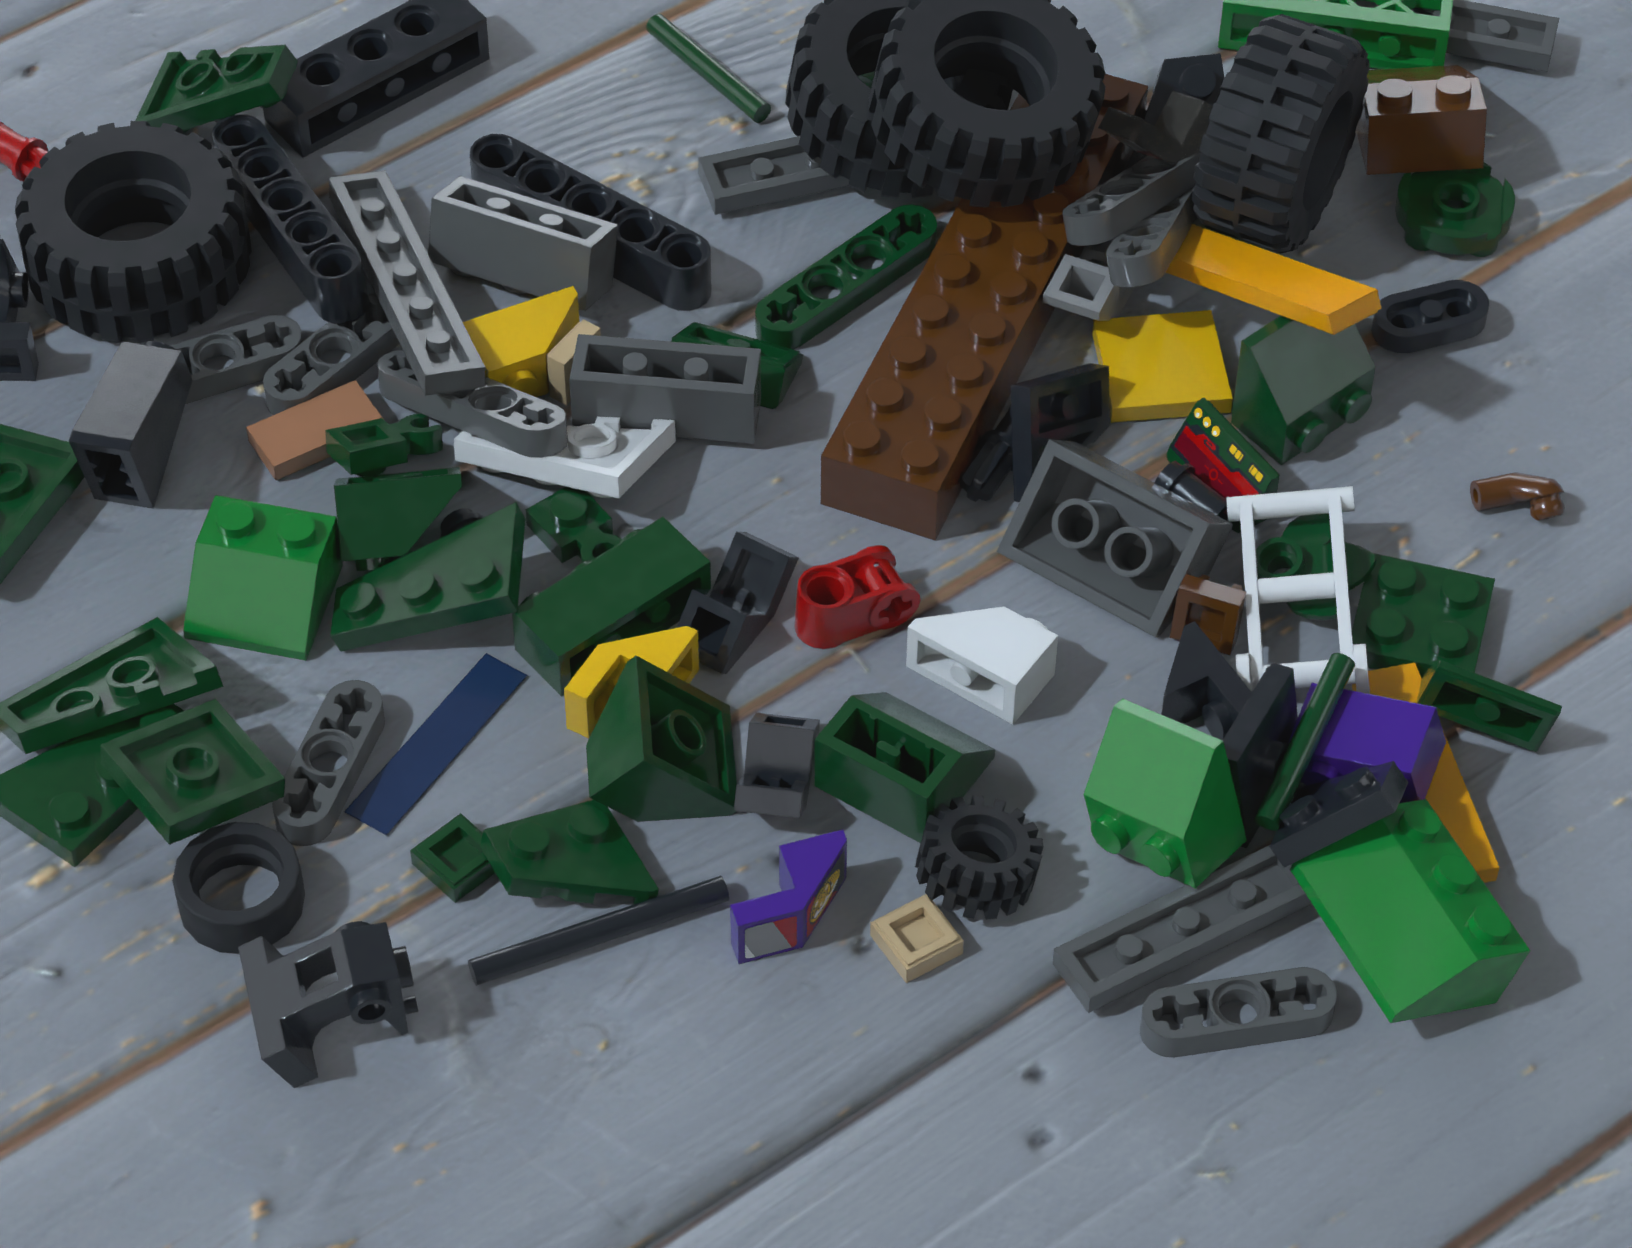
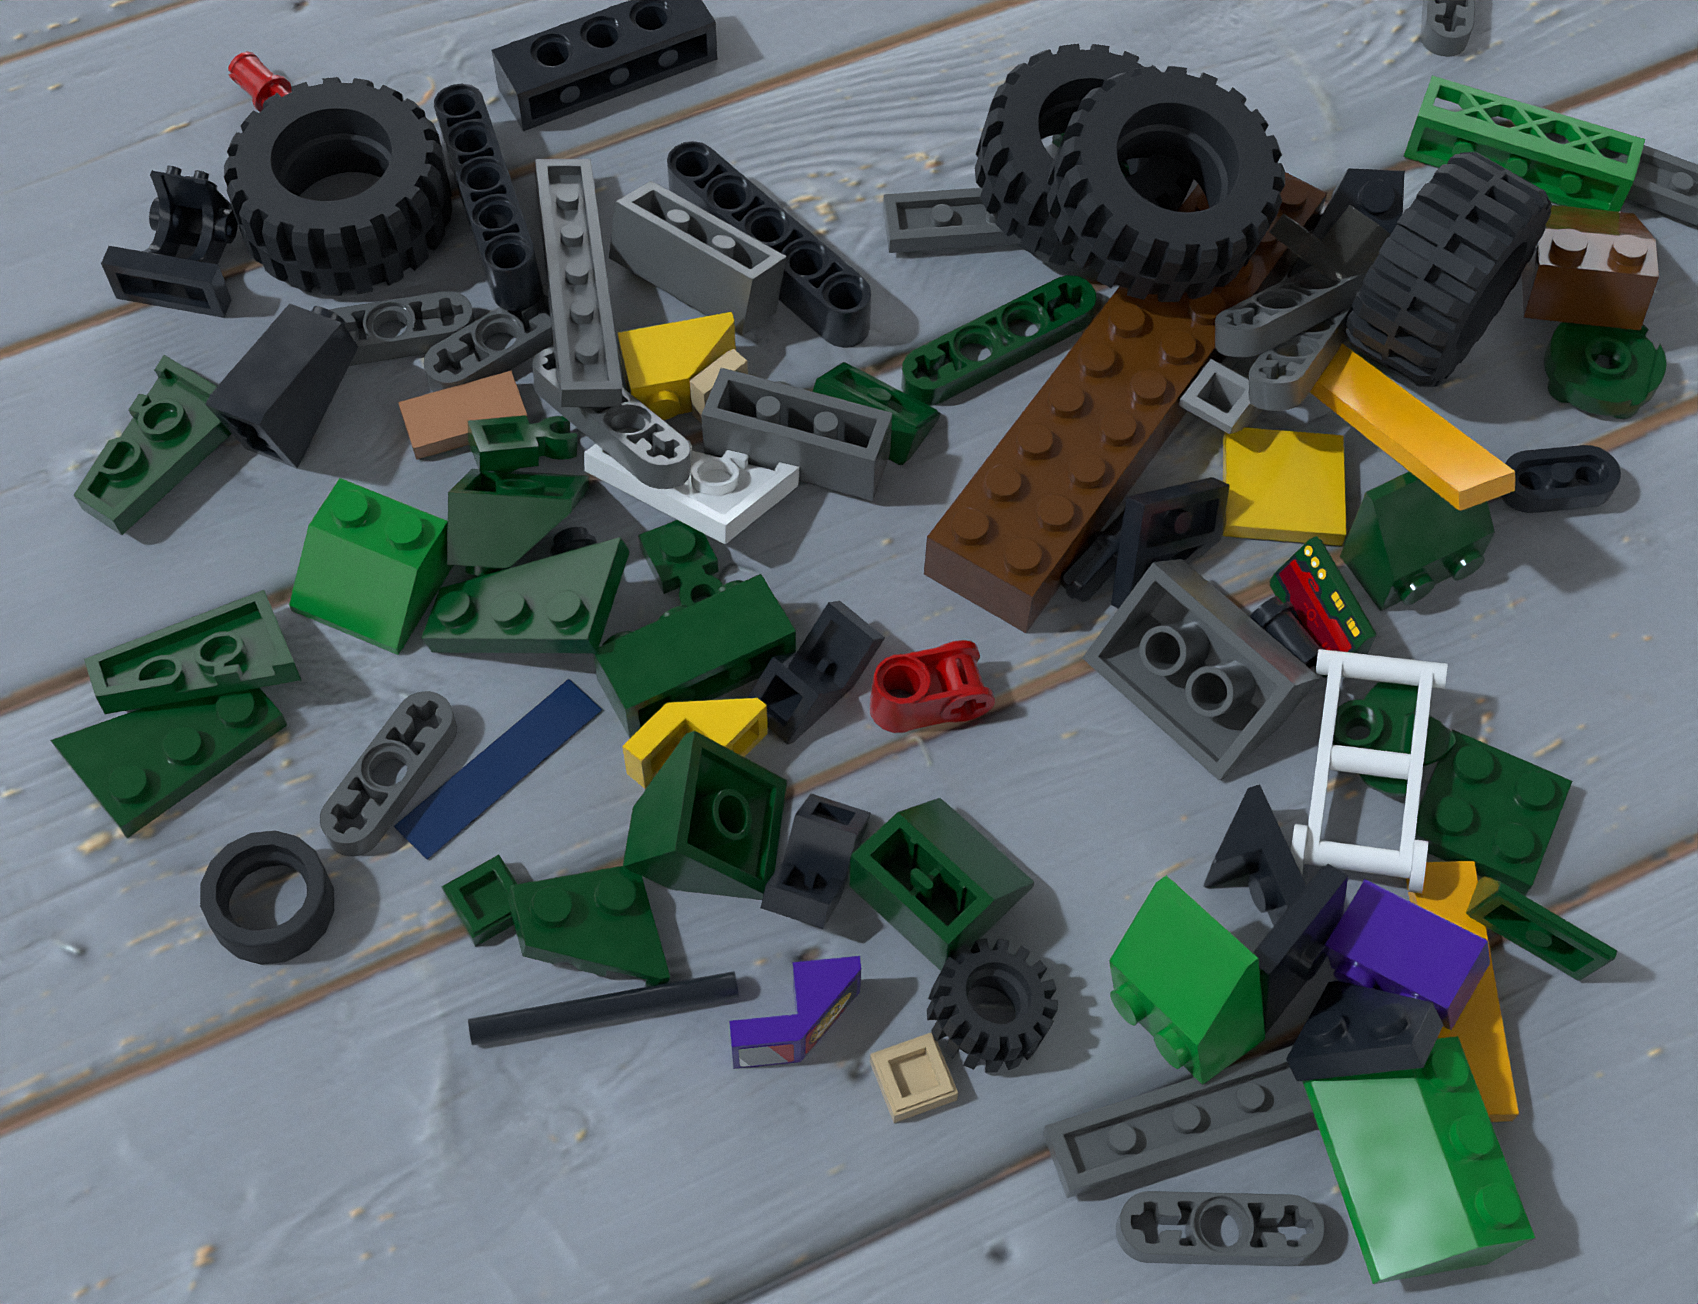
camera: 10 degrees right, 10 degrees up
dark green plate [101,699,285,845] -> none
dark green wing [135,45,298,133] -> none
black tile [238,921,418,1088] -> none
dark green bar [646,13,771,123] -> none
white slope [906,606,1058,725] -> none
reddish brown tile [1170,574,1247,655] -> none
dark green bar [1254,653,1355,831] -> none
reddish brown arm [1470,472,1565,520] -> none

